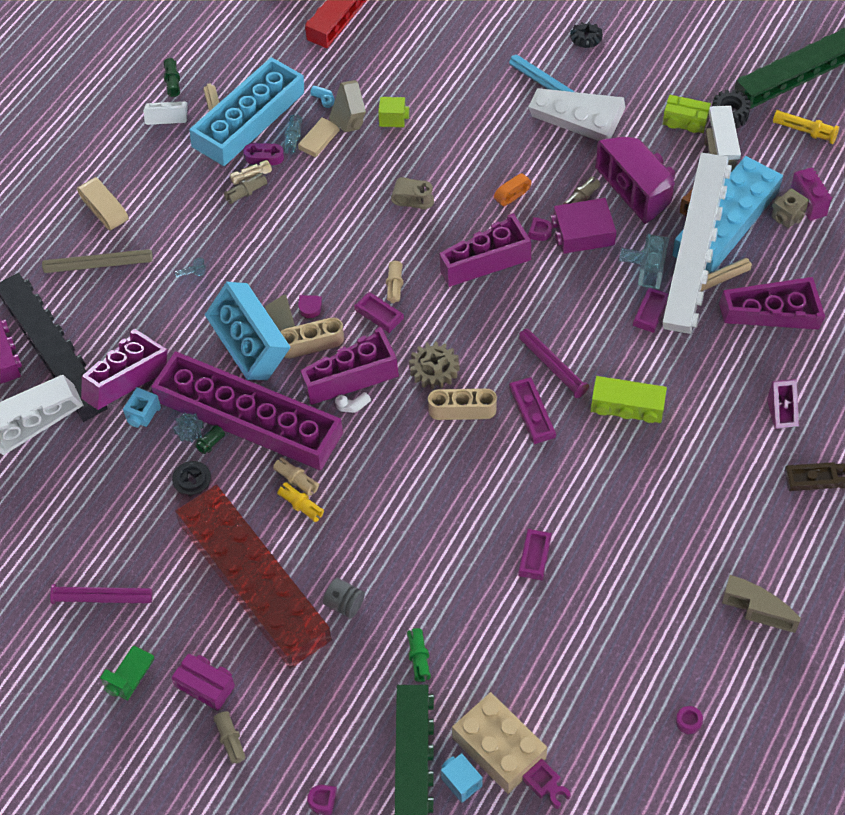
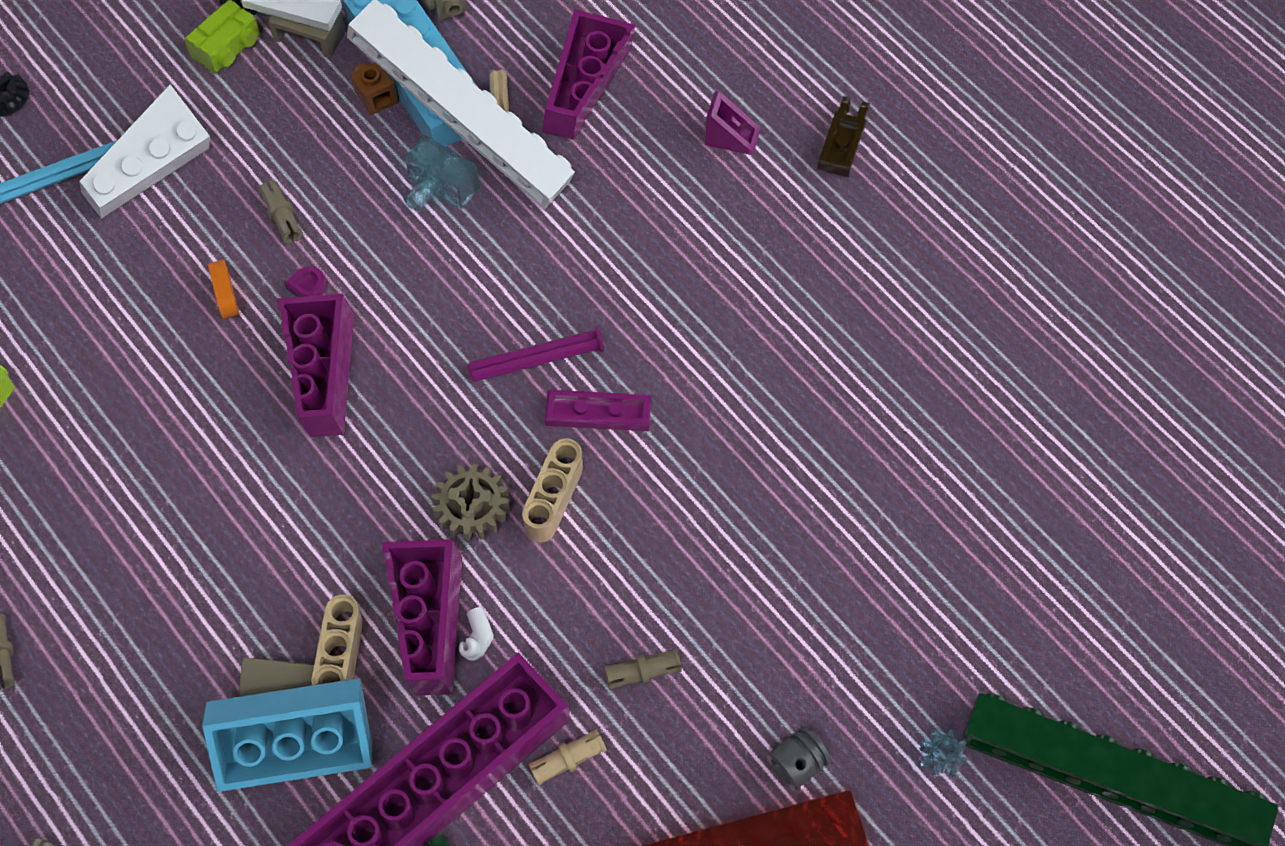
camera: 70 degrees left, 5 degrees up
clear light blue hand [175,258,206,277] -> none
yellow pin [277,482,324,522] -> none
magenta tile [298,295,322,318] -> none
magenta tile [354,292,404,333] -> none
tan axle [386,261,403,303] -> none
dark tan piece [391,177,434,209] -> none
green pin [407,628,431,682] -> none
medium azure brick [441,753,483,803] -> none
tan brick [452,692,547,794] -> none
magenta tile [518,529,552,581] -> none
magenta plate [522,759,571,809] -> none
magenta brick [550,198,616,254] -> none
lime brick [591,376,667,423] -> none
magenta hips [595,137,676,224] -> none
magenta tile [633,287,669,333] -> none
magenta tile [676,706,703,734] -> none
dark tan slope [722,575,801,633] -> none
none -> dark tan pin [604,649,682,690]
none -> clear light blue gear [919,729,968,778]

